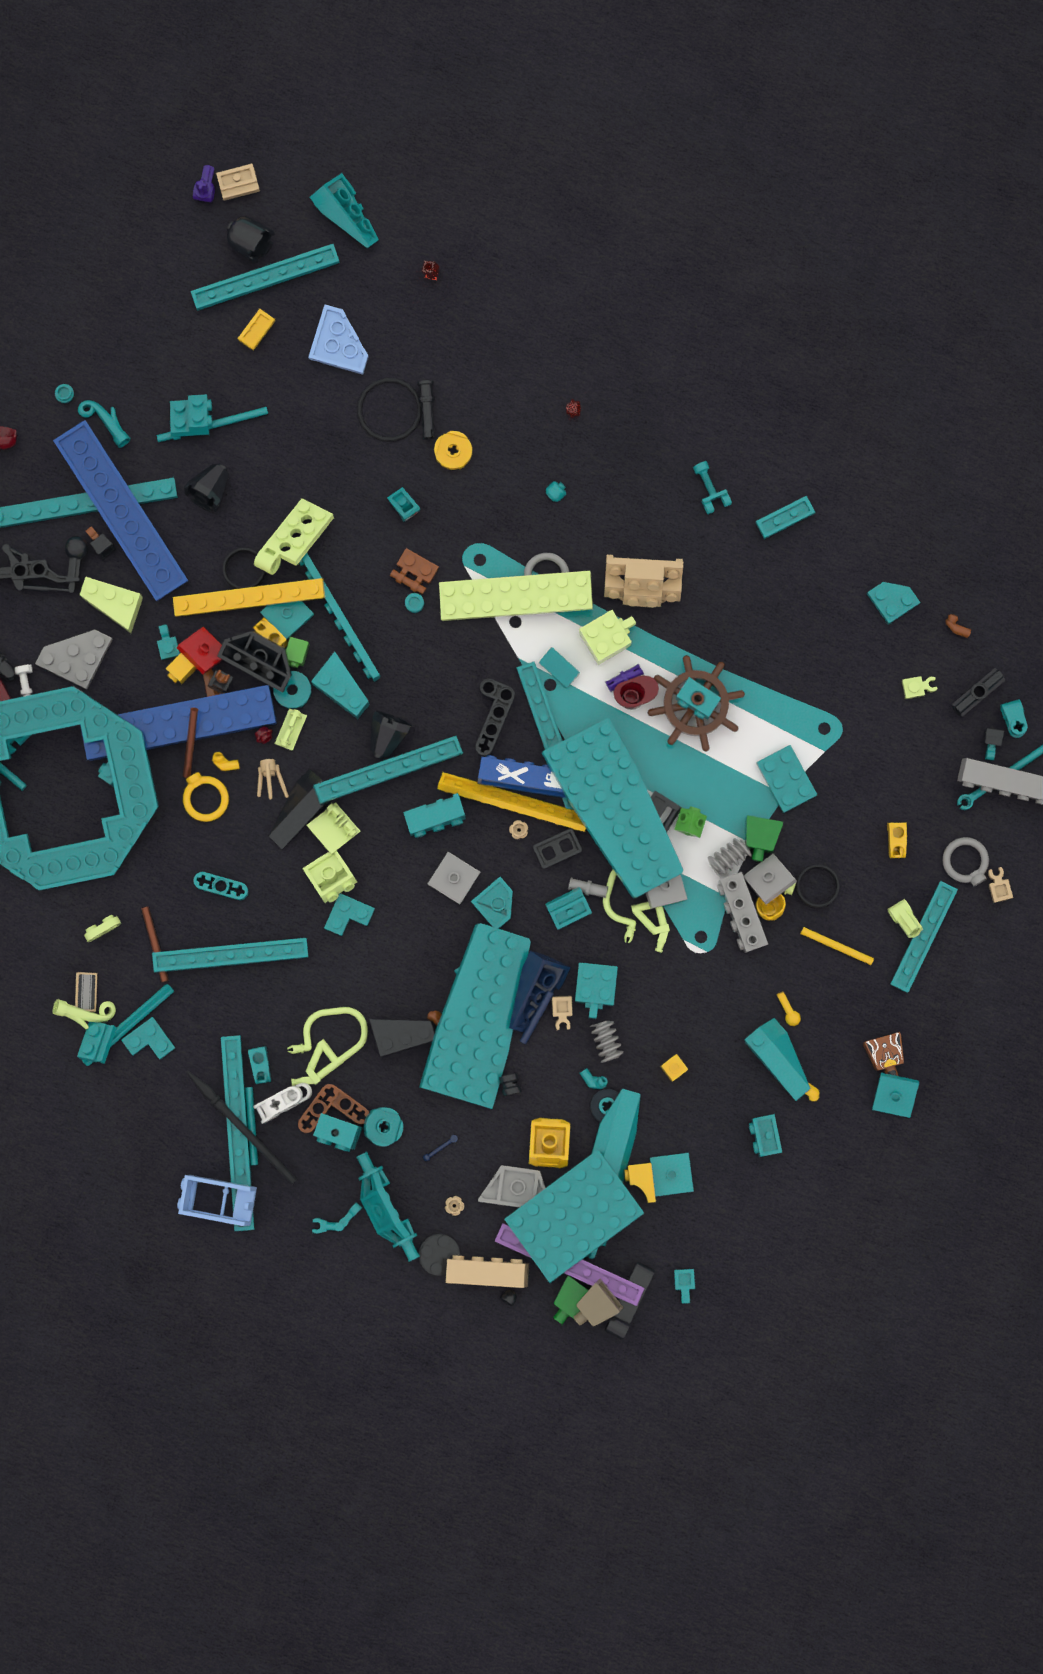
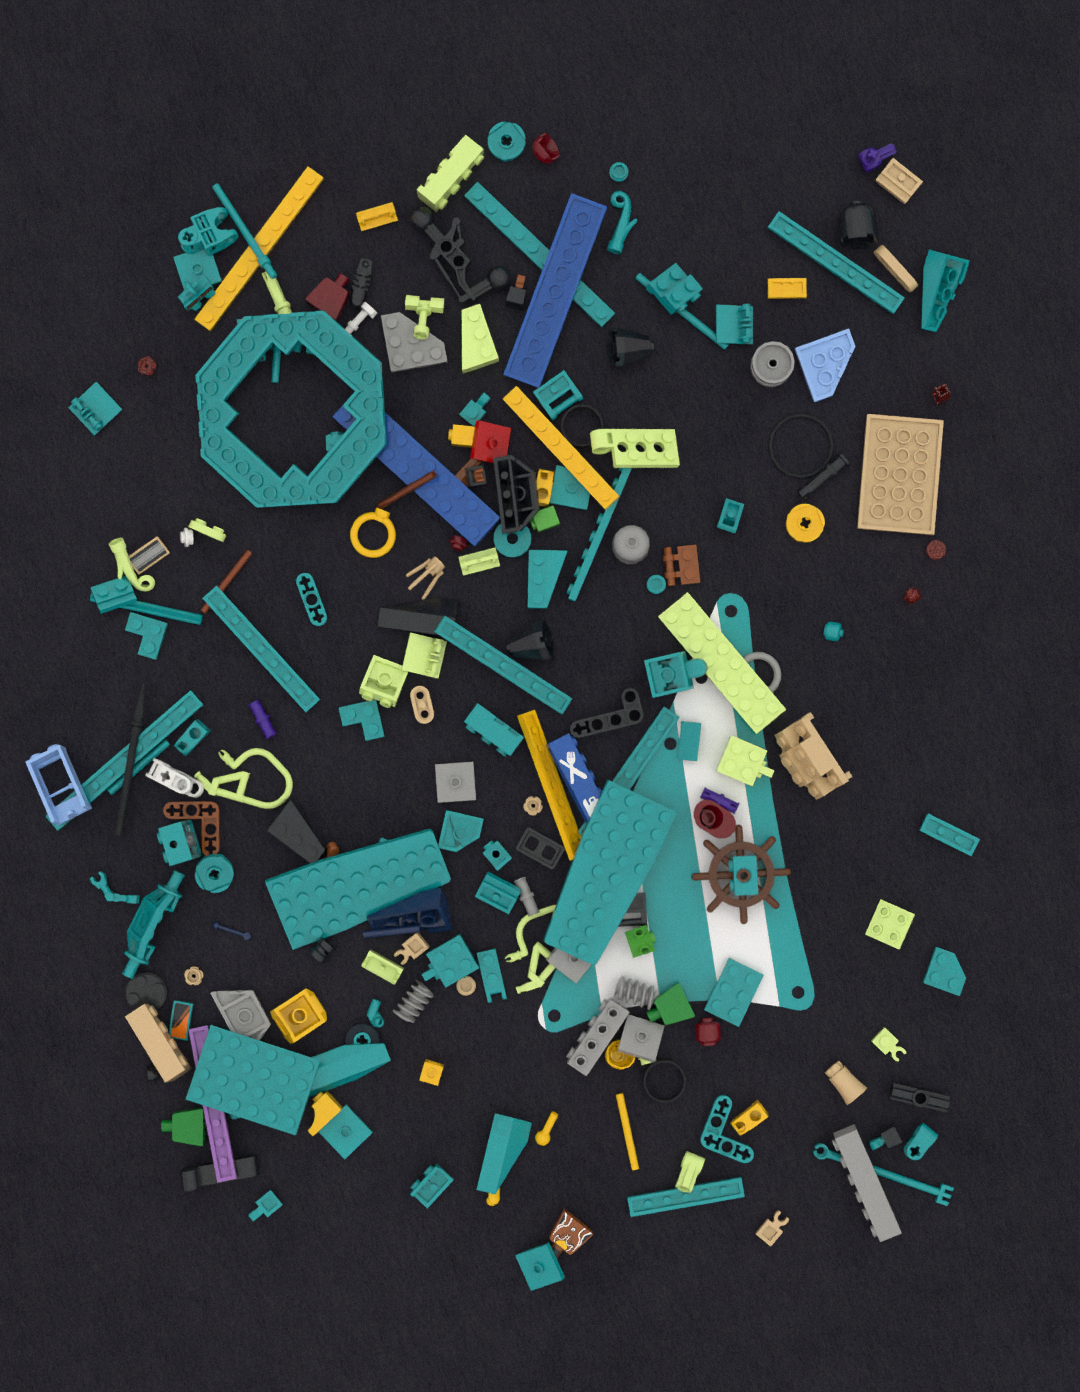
camera: 55 degrees right, 5 degrees up
yellow arm [212,752,240,771] -> none
dark tan torso [574,1278,624,1326] -> none
teal bar [693,461,732,514] -> none
light grey piece [943,837,989,887] -> none
dark orange arm [946,614,971,638] -> none
none -> slope [169,1000,194,1041]
none -> white plate [180,528,193,547]
none -> dark purple pin [248,700,277,739]
none -> yellowish green hinge [362,950,404,985]
none -> yellowish green bar [405,295,444,339]
none -> tan plate [410,686,434,724]
none -> tan tile [457,976,476,996]
none -> teal hinge [477,948,507,1003]
none -> teal brick [483,840,512,871]
none -> teal plate [533,370,584,421]
none -> light grey cylinder [612,525,650,564]
none -> teal brick [644,651,707,698]
none -> dark red head [695,1017,721,1046]
none -> teal beam [700,1094,754,1163]
none -> teal hinge [716,304,753,345]
none -> light grey wheel [750,341,795,387]
none -> tan plant [825,1061,867,1105]
none -> tan plate [857,414,944,535]
none -> yellowish green hinge [865,899,915,950]
none -> tan beam [874,245,918,293]
none -> clear red plate [926,540,946,560]

